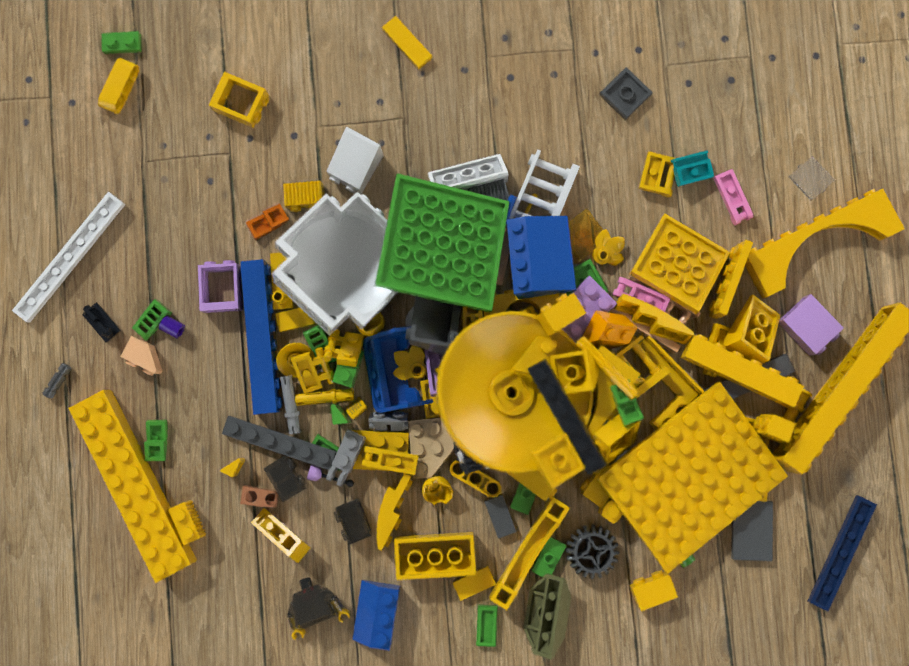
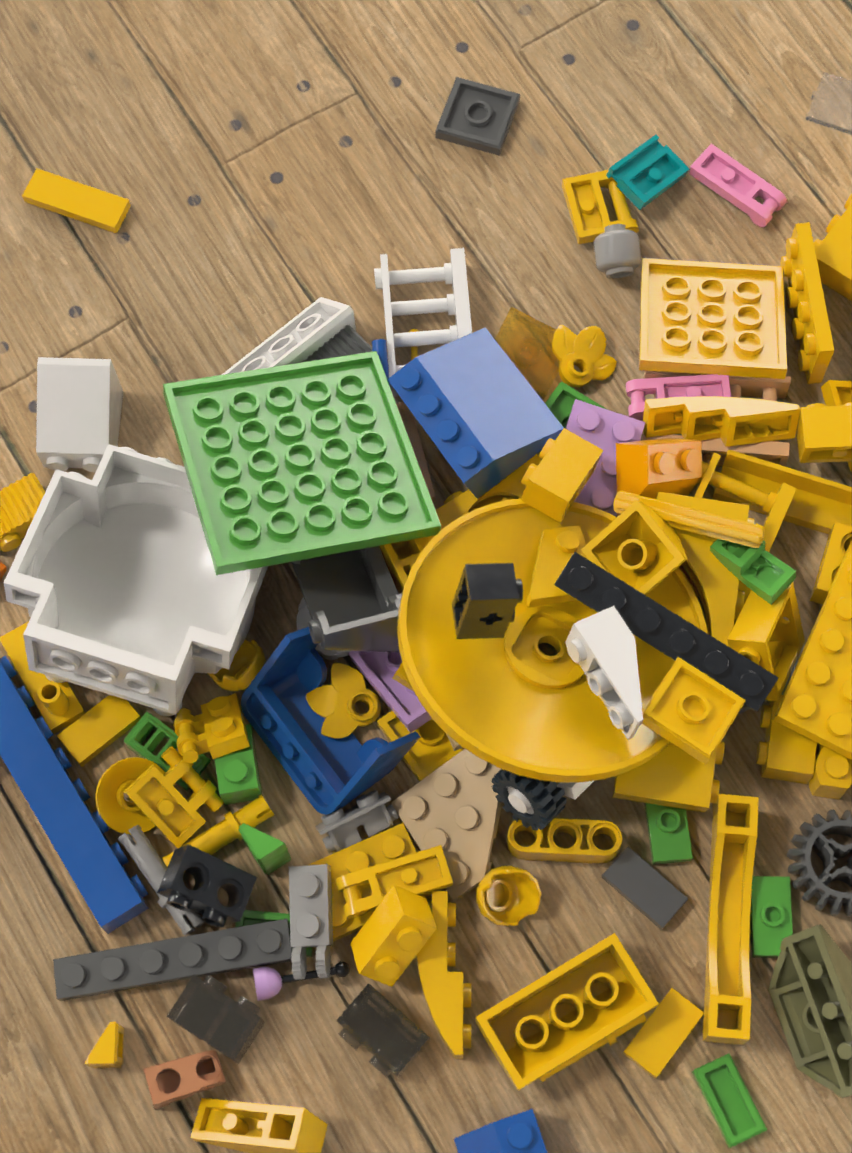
camera: 30 degrees left, 15 degrees down
yellow slope [346,397,368,419] -> none
none -> black brick [157,844,257,928]
none -> yellow brick [350,885,437,987]
none -> brick [452,563,523,639]
none -> white slope [565,606,643,740]
none -> light grey head [594,224,641,278]

